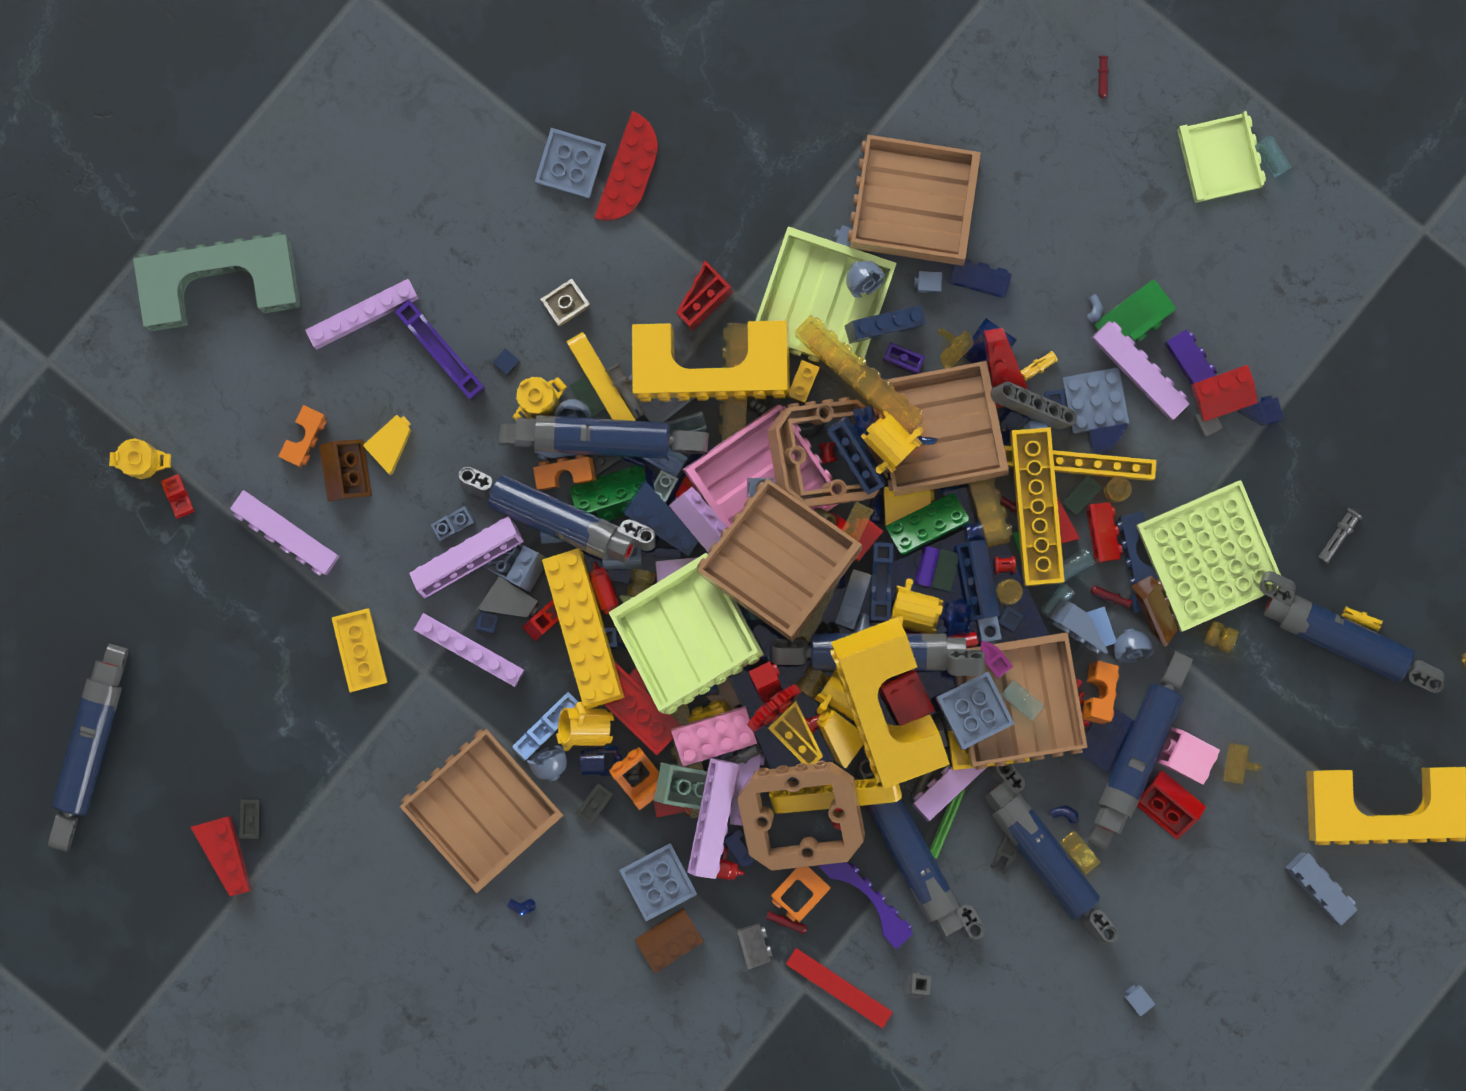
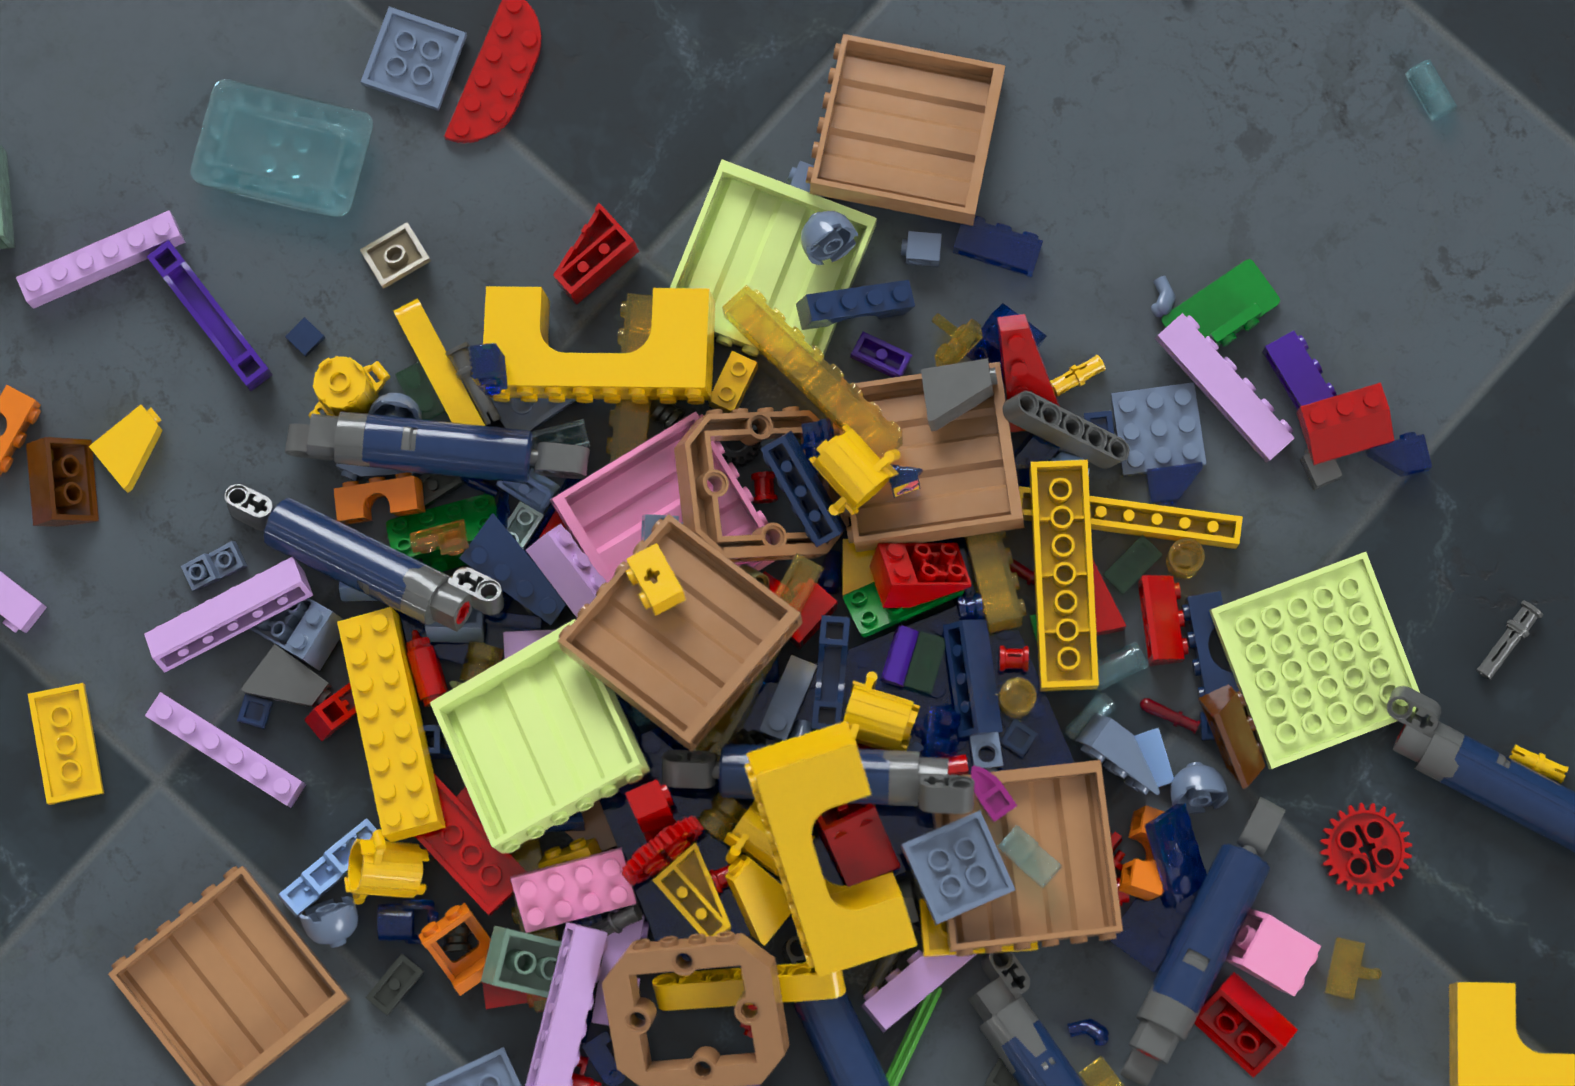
camera: 10 degrees right, 5 degrees down
yellowish green panel [1177,111,1266,203] -> none
clear yellow wheel [1204,620,1239,653] -> none
none -> clear light blue wedge [191,79,373,217]
none -> clear orange plate [410,519,469,556]
none -> clear blue brick [468,343,508,395]
none -> yellow brick [625,543,686,616]
none -> red slope [869,543,972,608]
none -> clear blue tile [889,470,921,498]
none -> dark grey slope [921,358,998,431]
none -> clear blue plate [1144,803,1207,905]
none -> red gear [1319,803,1412,895]

